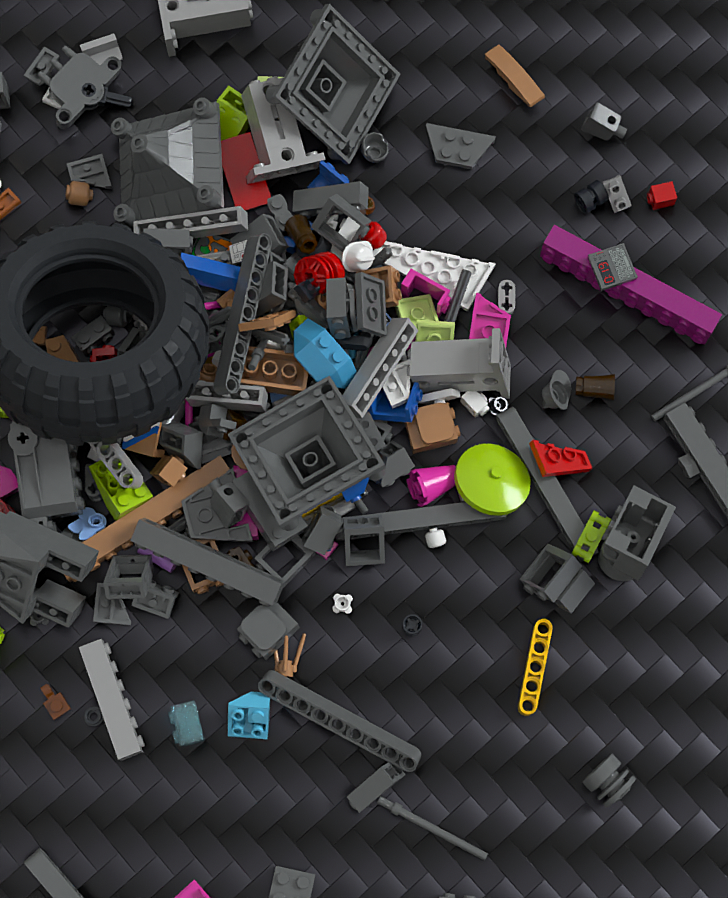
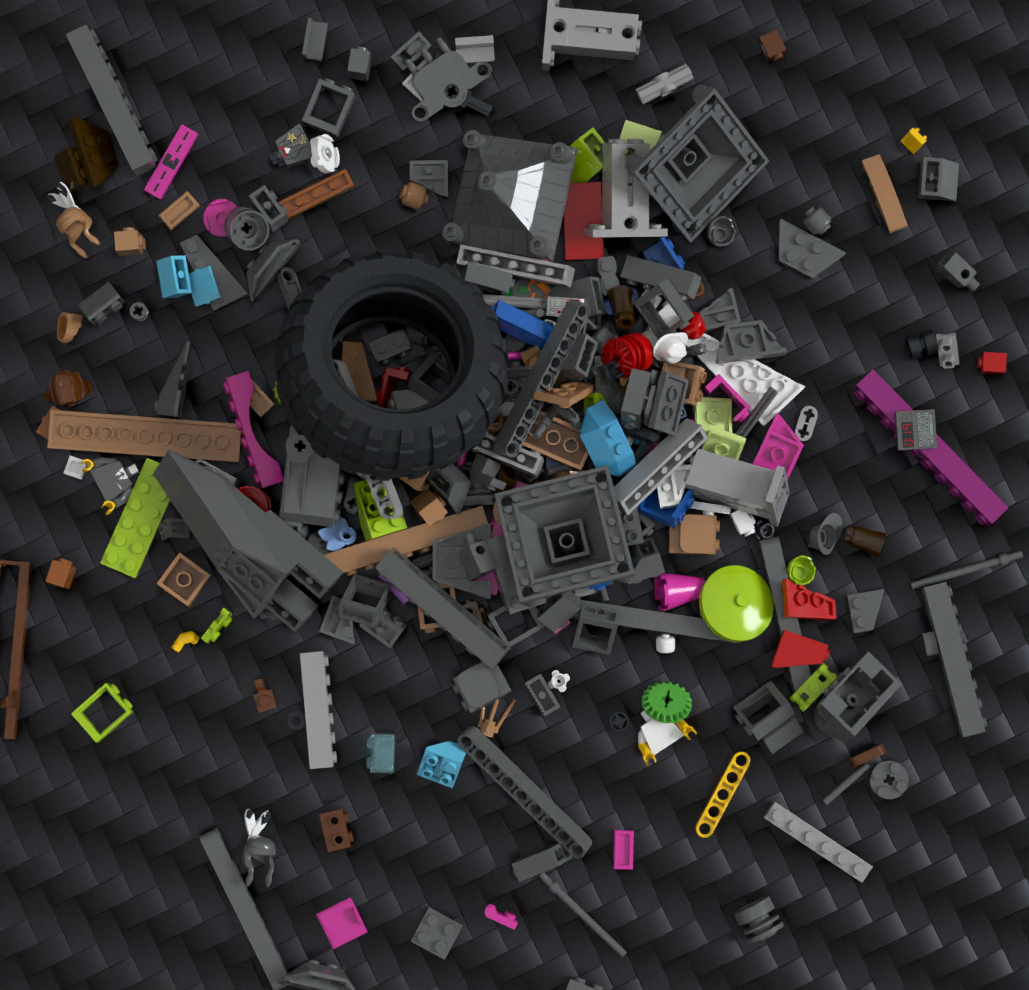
camera: 15 degrees right, 10 degrees up
none -> dark grey hair [241,809,276,888]
none -> reddish brown brick [319,808,354,852]
none -> dark pink plate [485,904,518,930]
none -> dark grey brick [525,674,560,716]
none -> dark pink tile [613,830,634,870]
none -> light grey piece [635,64,694,105]
none -> white torso [638,711,697,766]
none -> bright green gear [642,681,692,723]
none -> dark grey wing [699,288,741,332]
none -> dark grey wing [715,320,787,364]
none -> light grey arch [763,801,873,883]
none -> red slope [770,630,830,668]
none -> lime hair [787,555,816,586]
none -> dark grey head [803,207,831,236]
none -> dark grey bar [822,762,870,805]
none -> dark grey wing [847,589,884,633]
none -> reddish brown beam [849,744,886,767]
none -> dark grey plate [869,760,909,799]
none -> yellow tile [901,128,927,154]
none -> dark grey slope [918,157,959,202]

